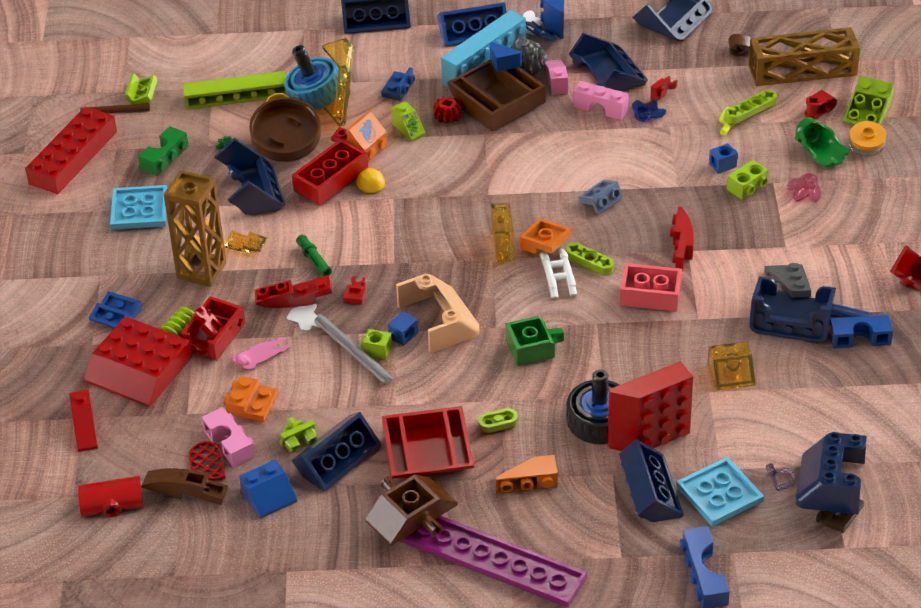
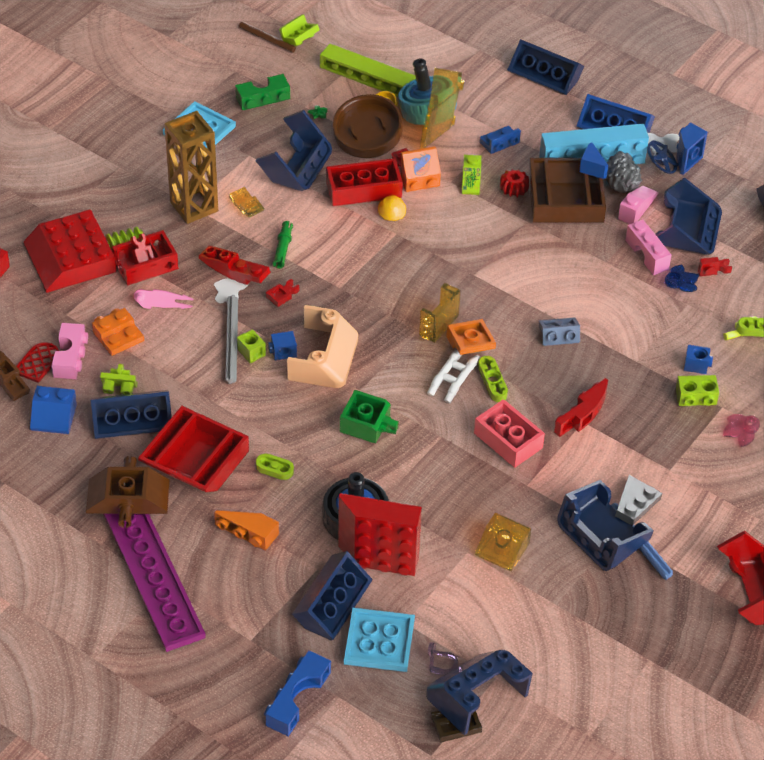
camera: 35 degrees right, 5 degrees up
red brick [25,106,117,194] -> none
blue slope [89,291,143,328] -> none
blue arch [829,315,893,349] -> none

